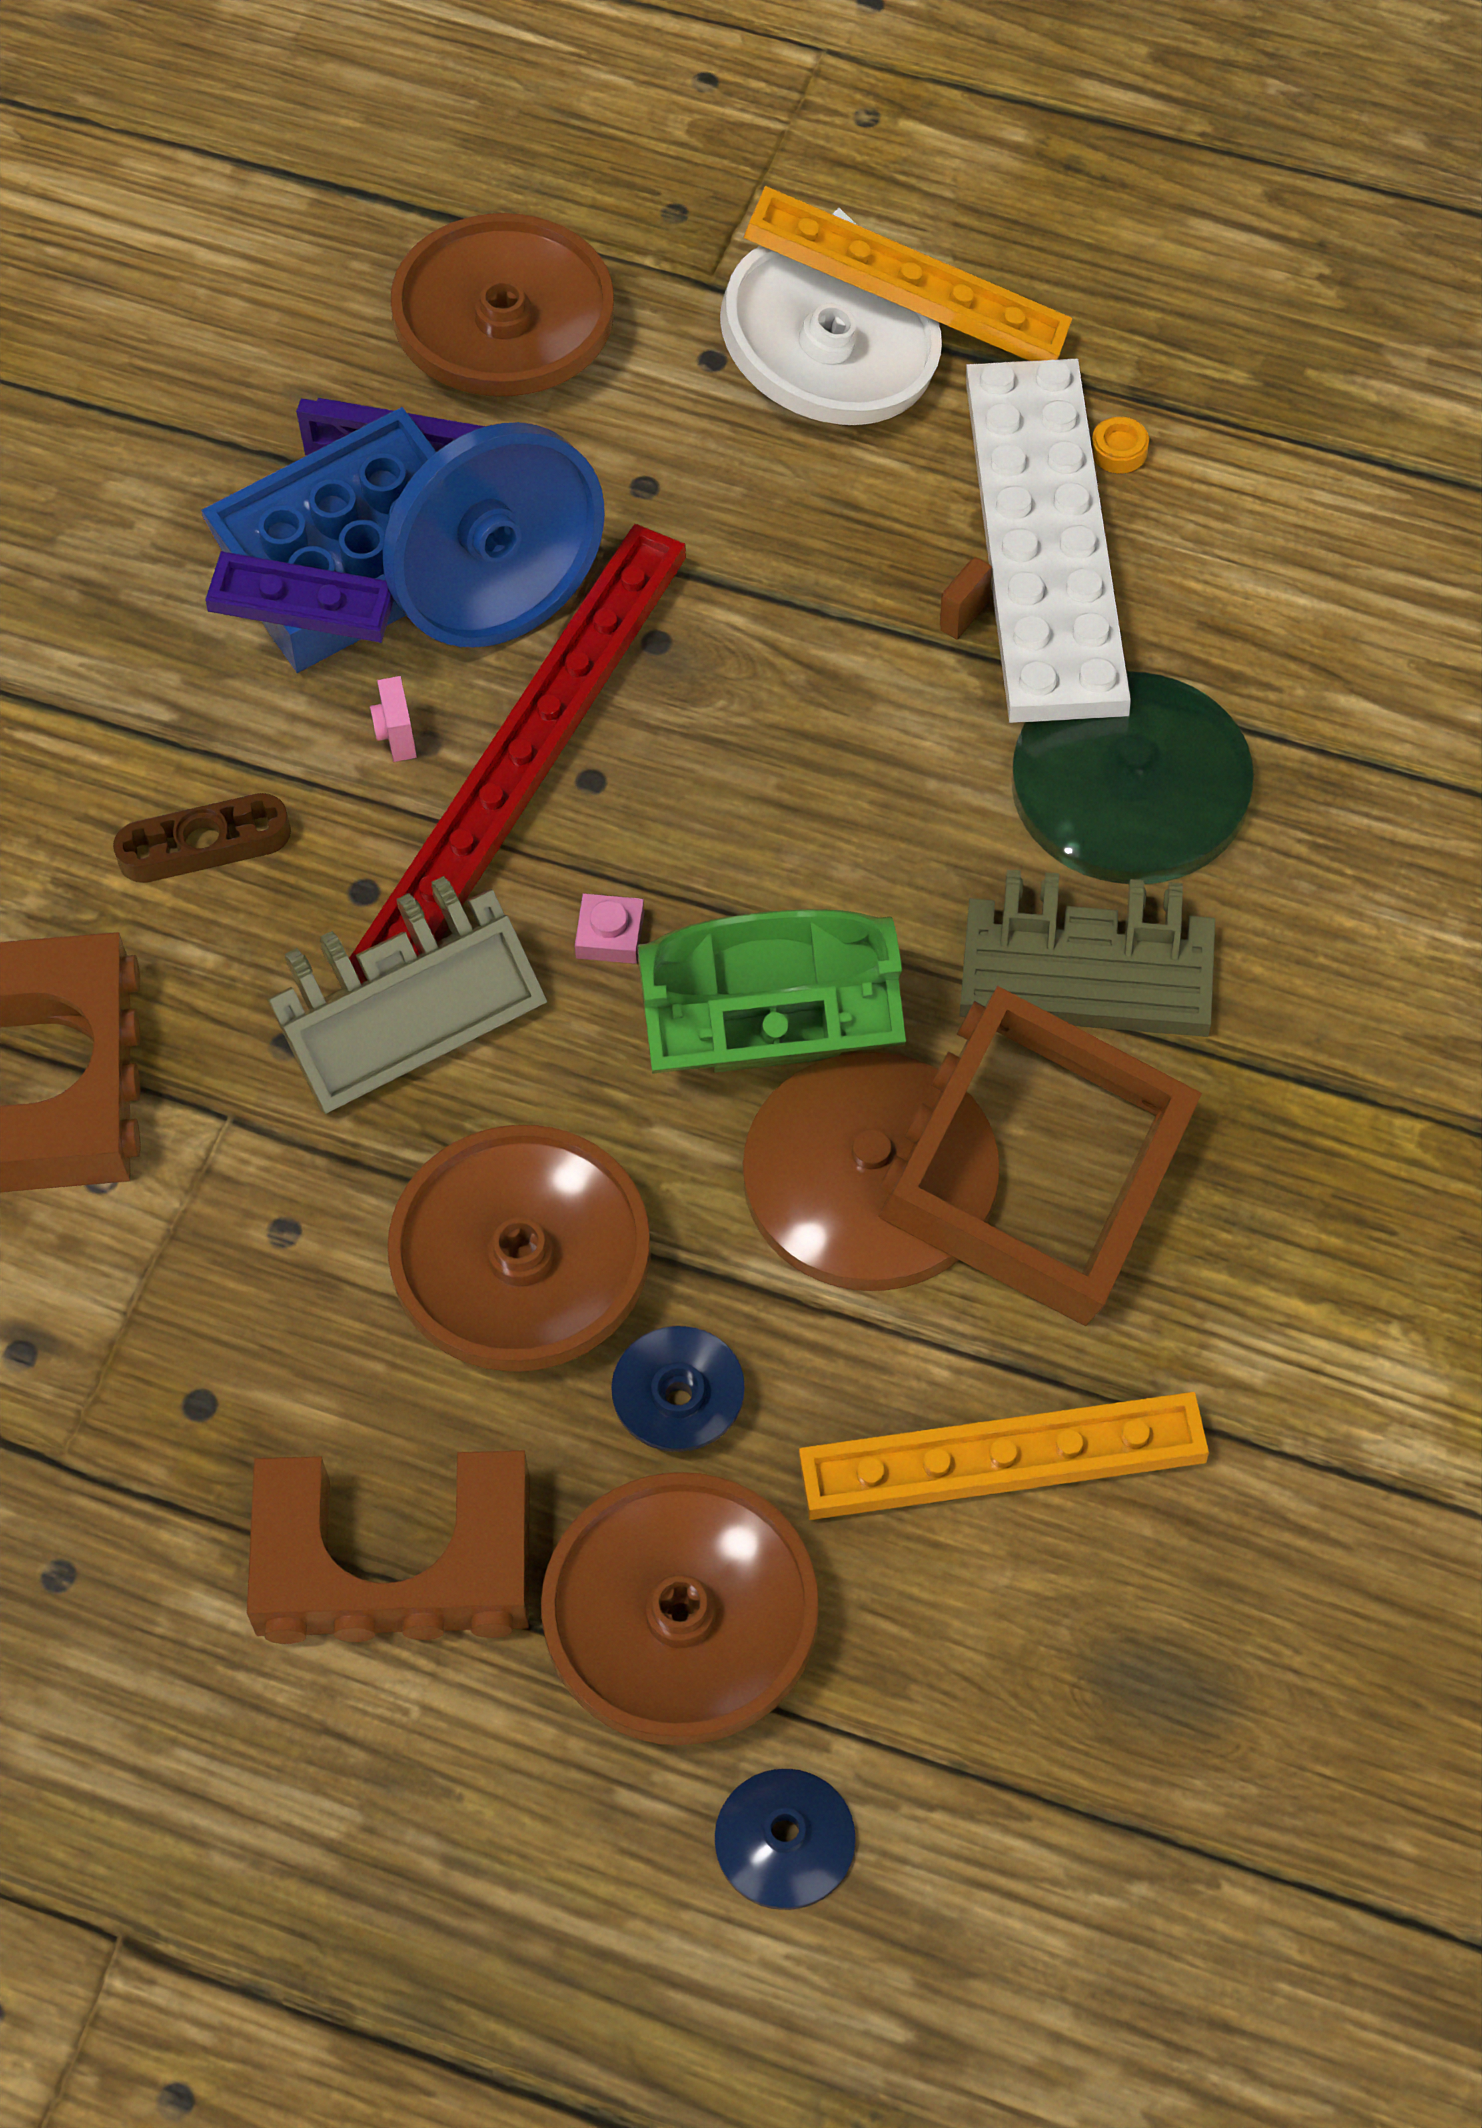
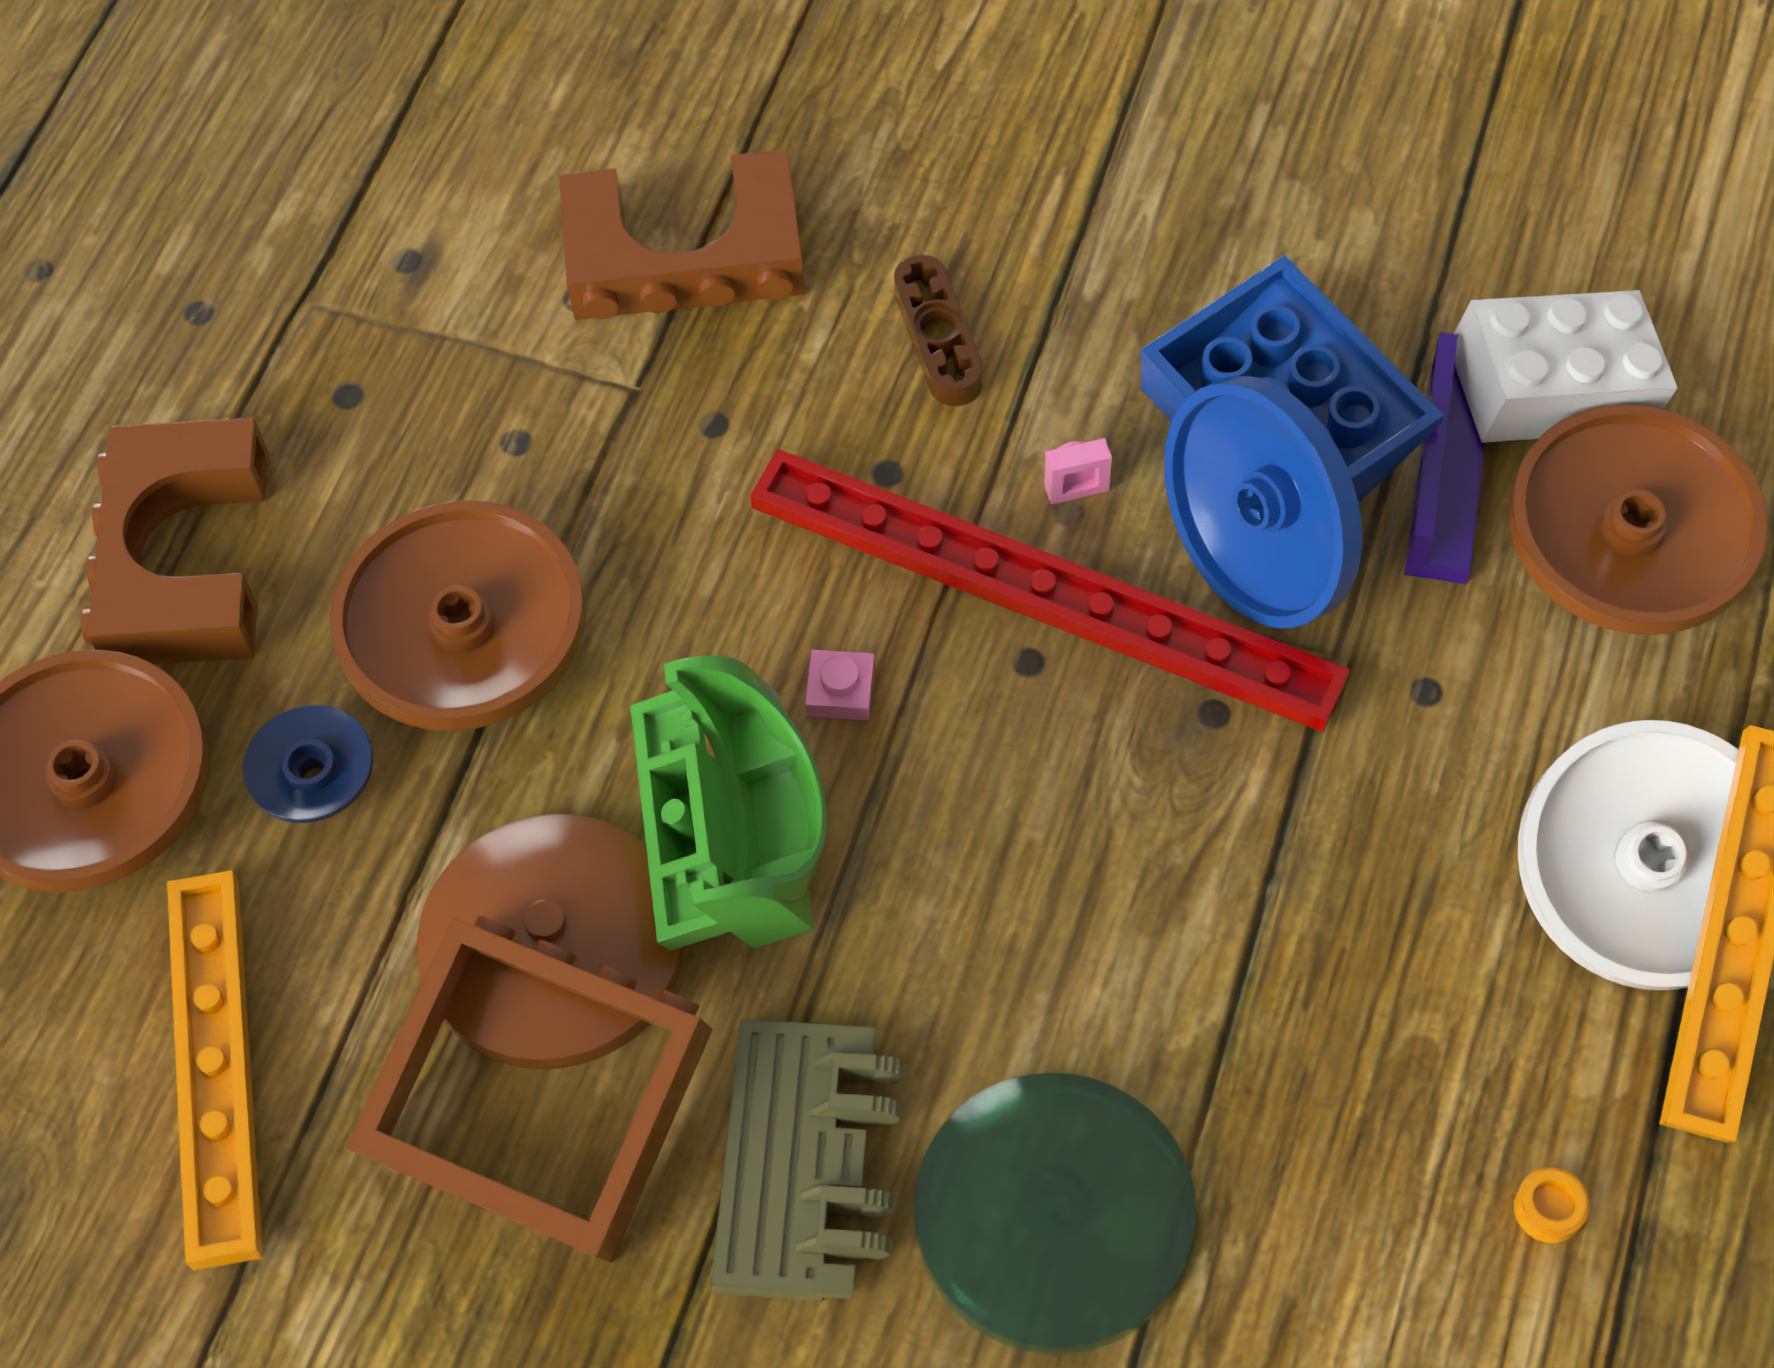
camera: 90 degrees right, 0 degrees up
dark purple tile [205,551,394,643] -> none
olive hinge [267,876,547,1114] -> none
dark orange tile [940,557,992,640] -> none
white plate [966,359,1131,723] -> none
none -> white brick [1454,290,1678,443]

